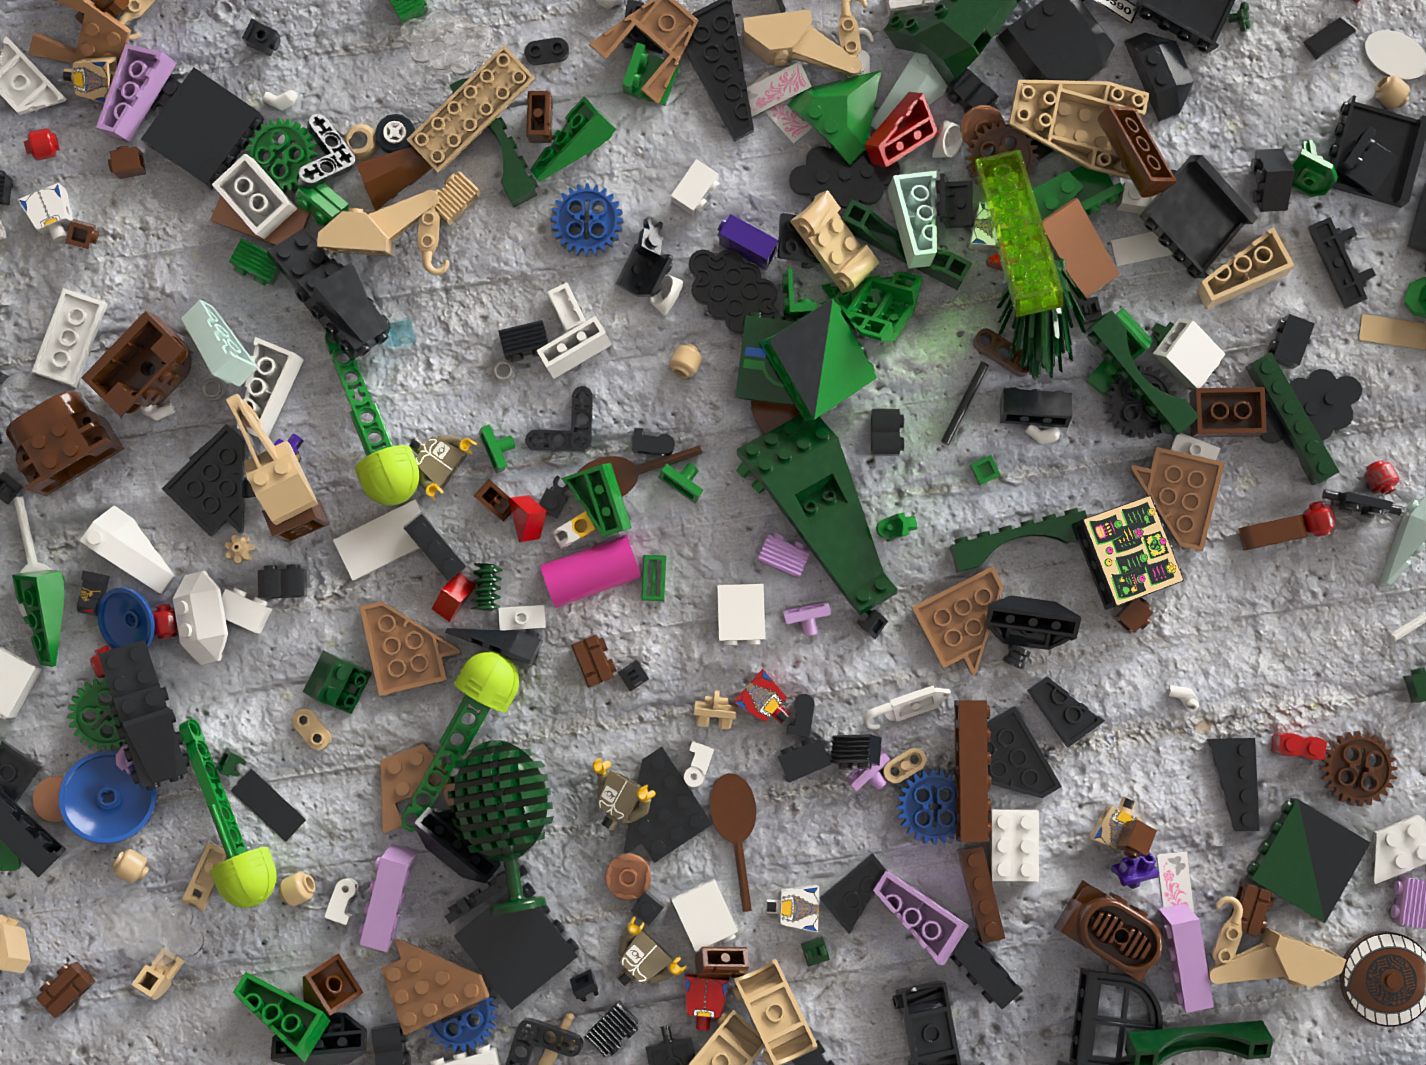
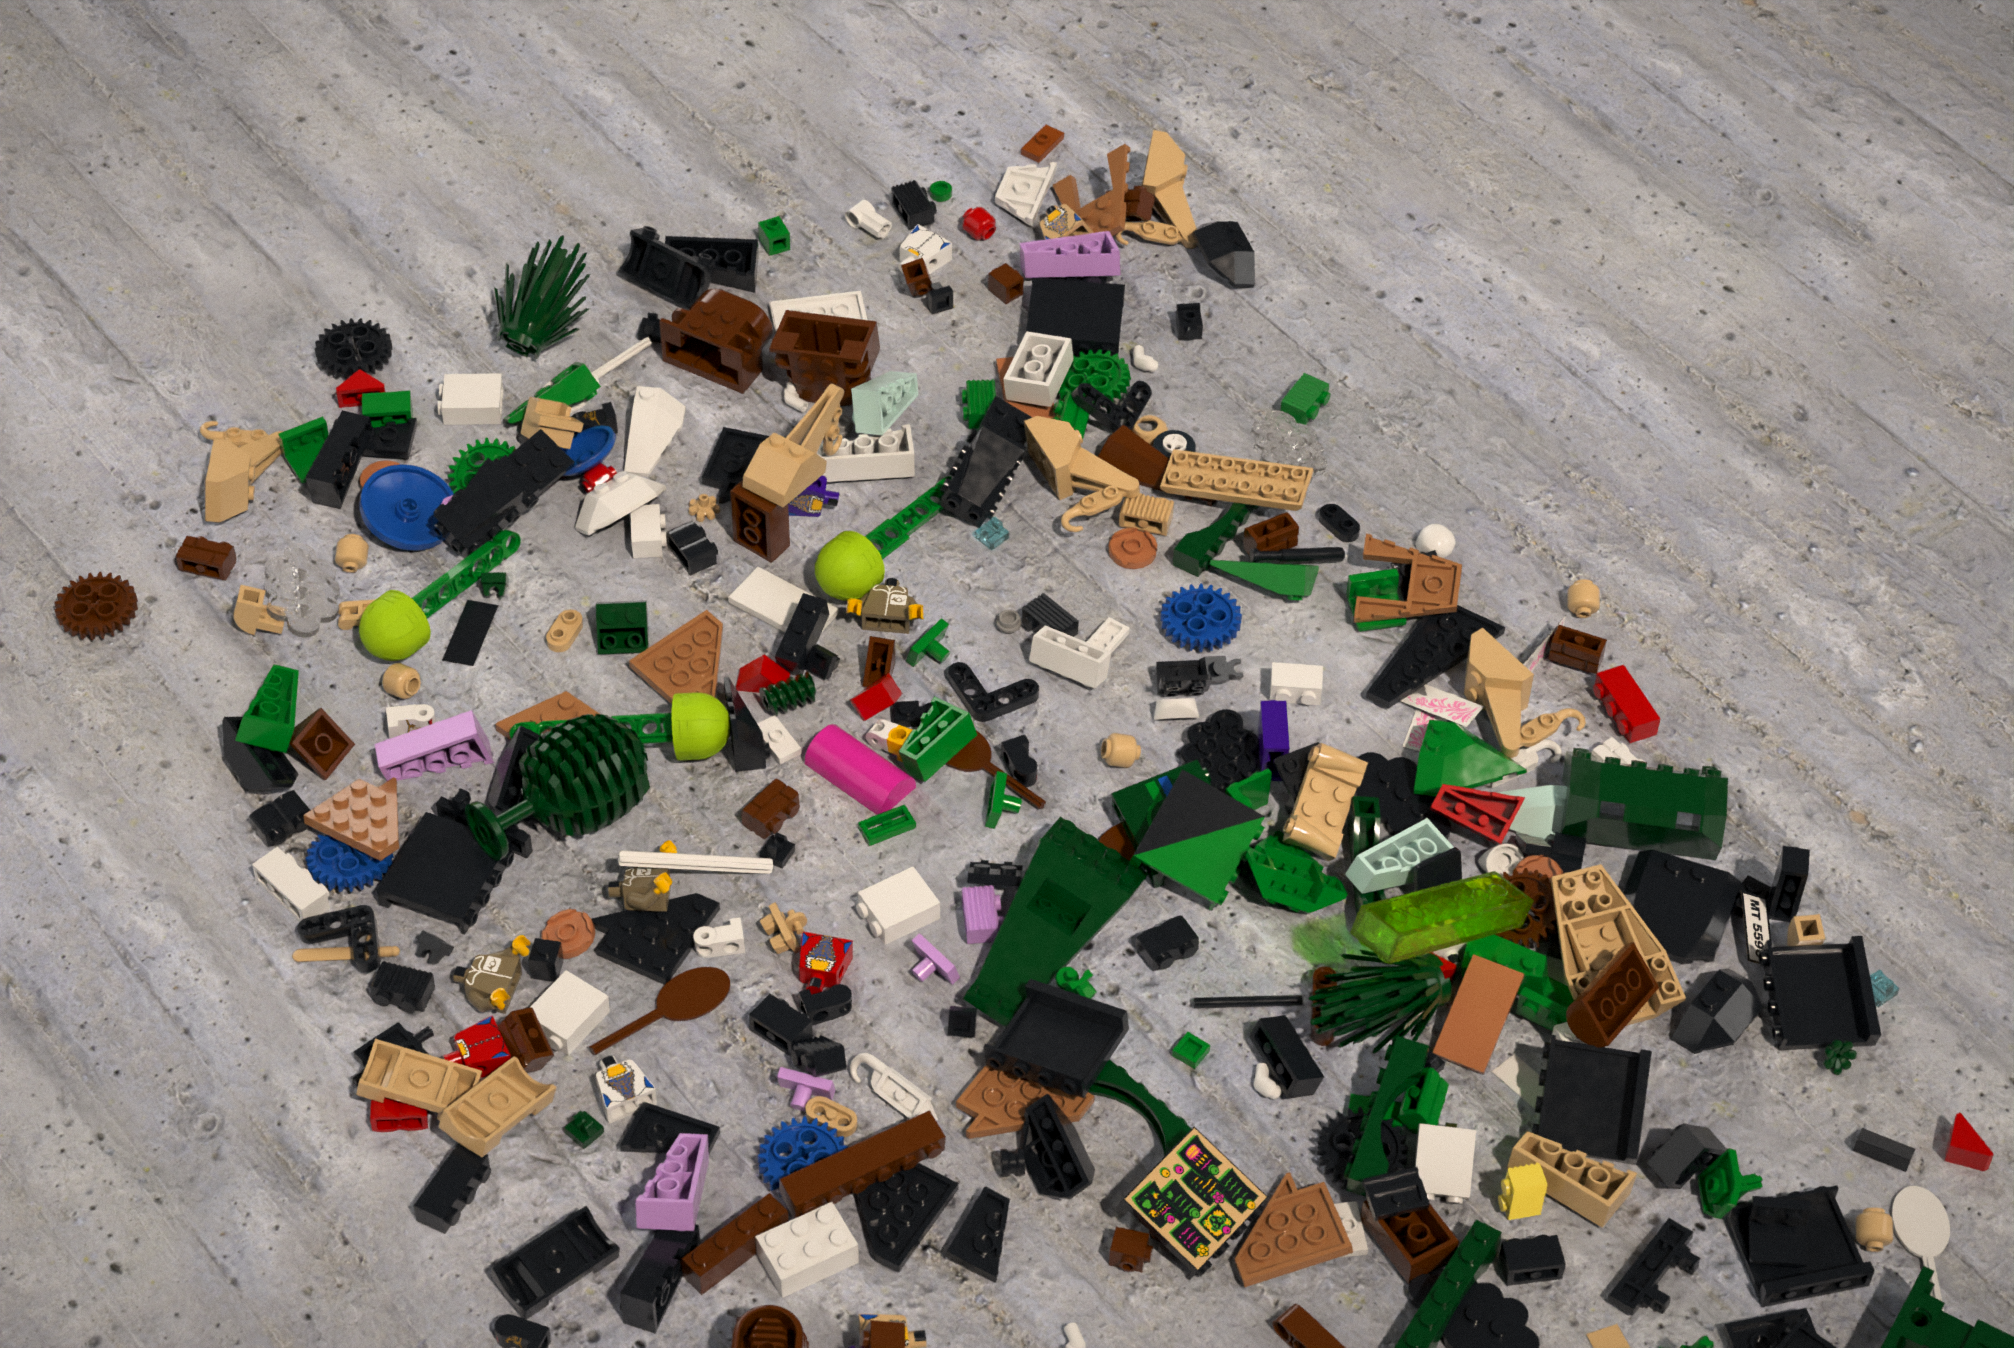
camera: 60 degrees right, 35 degrees down
none -> tan plate [520,397,584,449]
none -> white axle [618,850,773,874]
none -> black tile [805,644,840,679]
none -> black tile [928,282,953,314]
none -> black plate [967,860,1023,887]
none -> black panel [983,979,1129,1098]
none -> nougat tile [1108,527,1157,569]
none -> black piece [1249,547,1345,563]
none -> black plate [1362,1167,1430,1221]
none -> light yellow brick [1498,1163,1547,1220]
none -> black tile [1515,834,1552,857]

